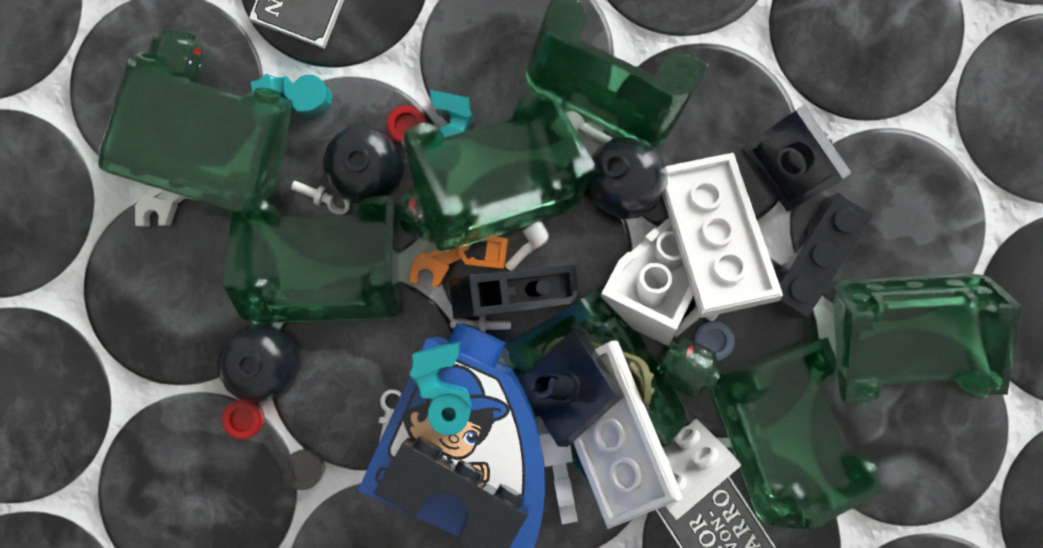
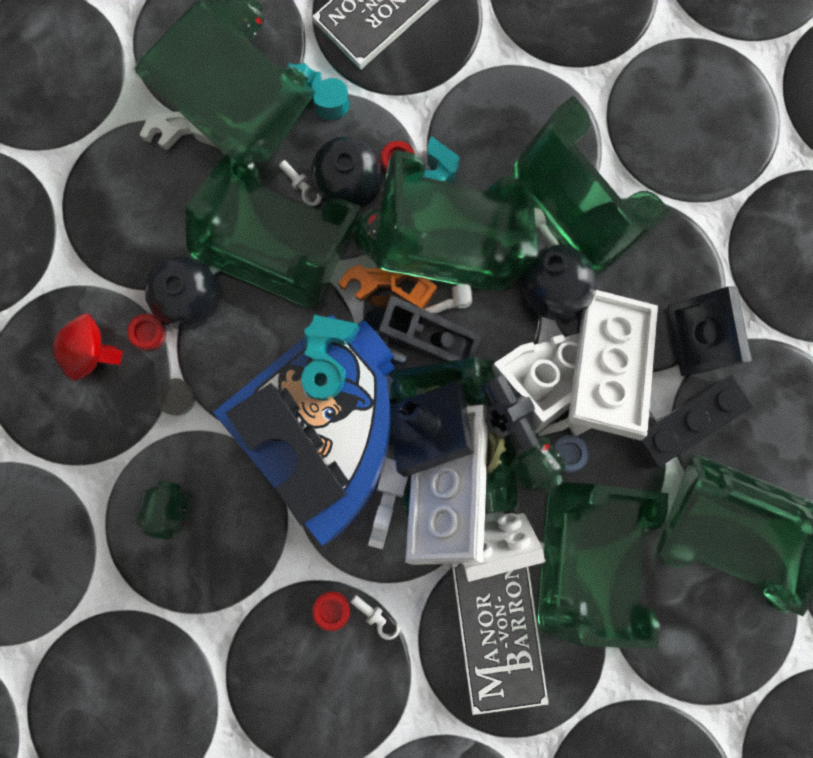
camera: 20 degrees right, 5 degrees down
none -> red piece [52,313,123,381]
none -> black axle [481,374,540,455]

